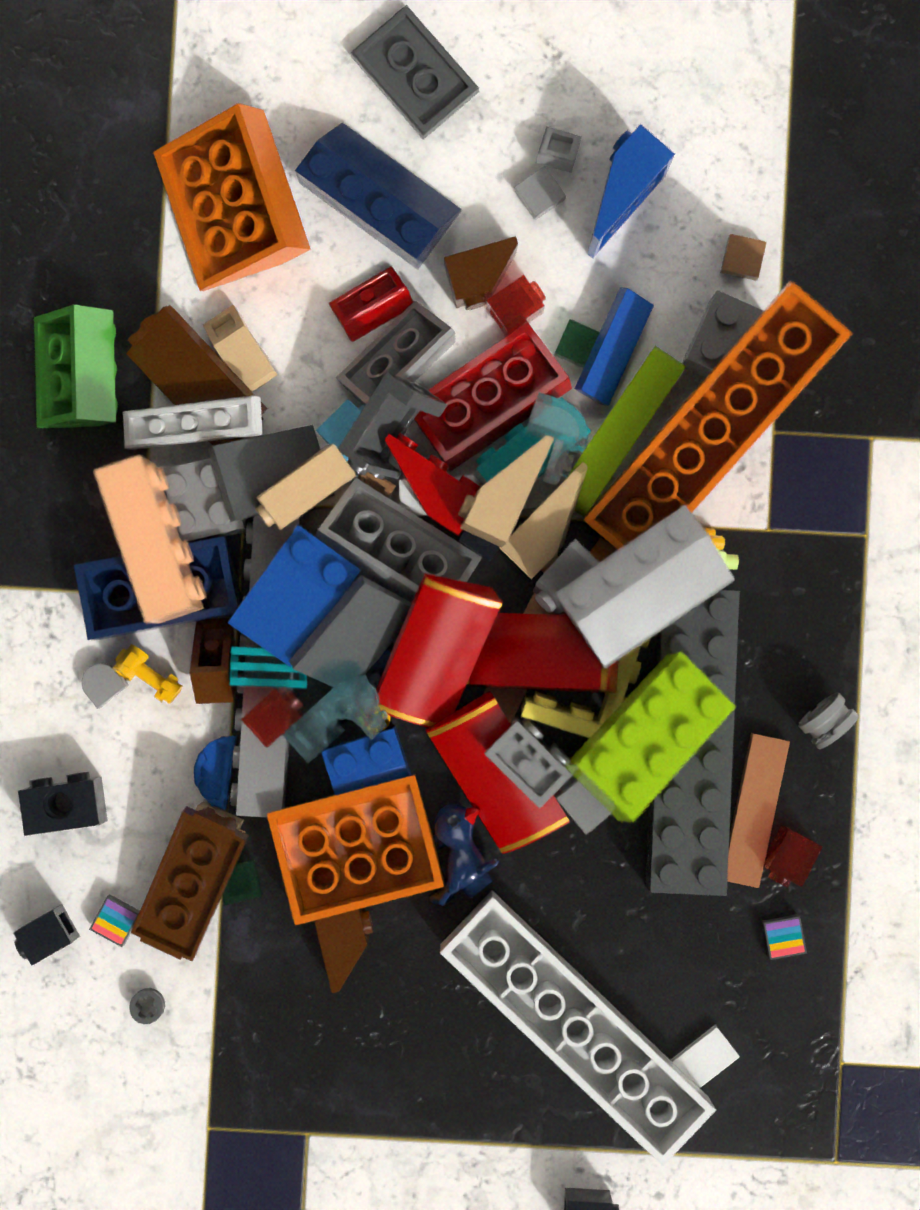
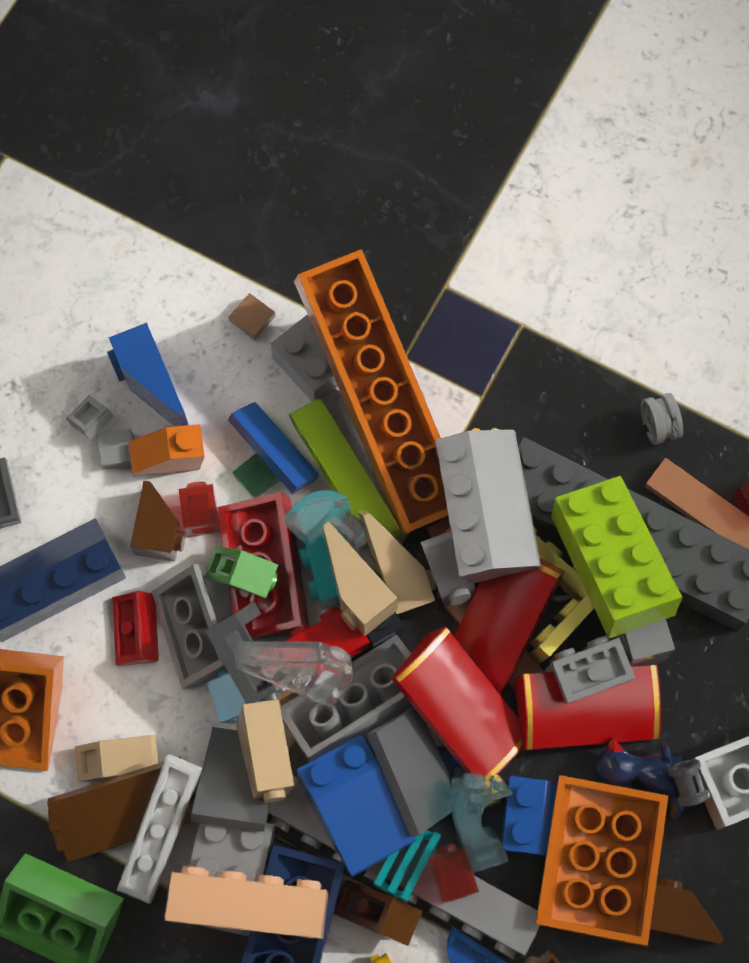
camera: 65 degrees left, 15 degrees down
none -> orange slope [128,424,205,476]
none -> bright green slope [204,546,278,598]
none -> clear slope [235,642,353,708]
none -> dark grey bush [668,759,710,806]

